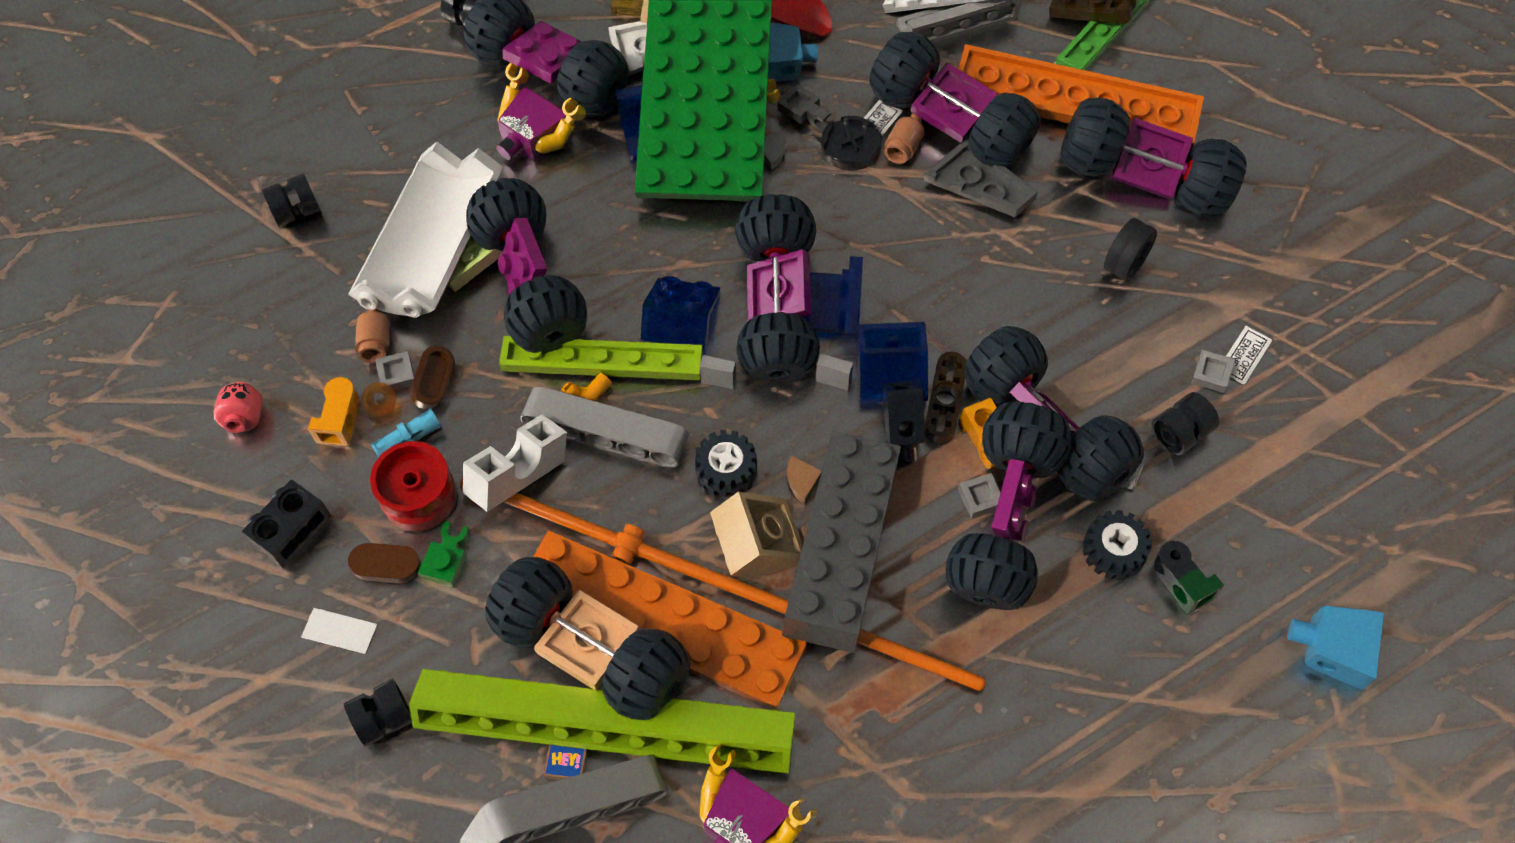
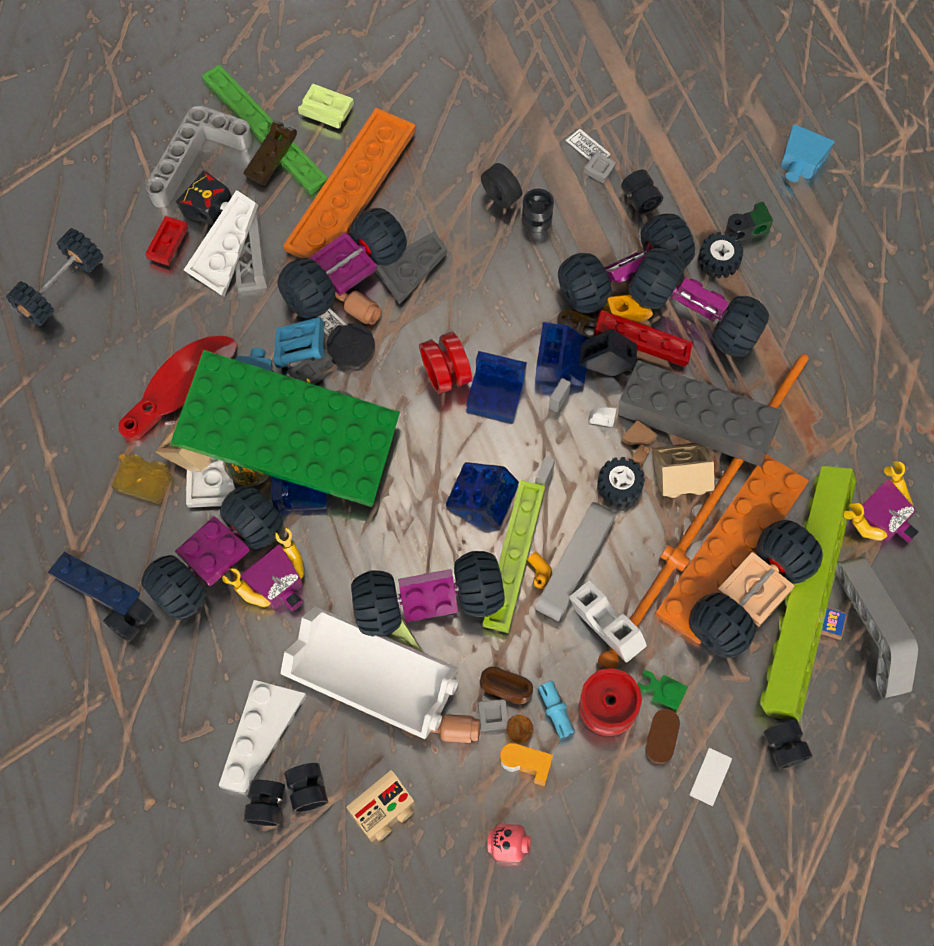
camera: 80 degrees left, 5 degrees up
black brick [241,479,331,568] -> none
black plate [735,194,820,380] -> none
light grey tile [958,473,1001,519] -> none
black plate [1061,98,1247,217] -> none
none -> white wing [219,680,307,795]
none -> black wheel [243,779,286,826]
none -> dark azure plate [273,317,325,368]
none -> yellowish green plate [298,84,354,129]
none -> tan slope [346,770,415,843]
none -> red wheel [419,331,472,395]
none -> black wheel [522,188,554,233]
none -> white tile [588,407,616,427]
none -> red plate [593,310,693,367]
none -> medium nougat tile [632,444,650,469]

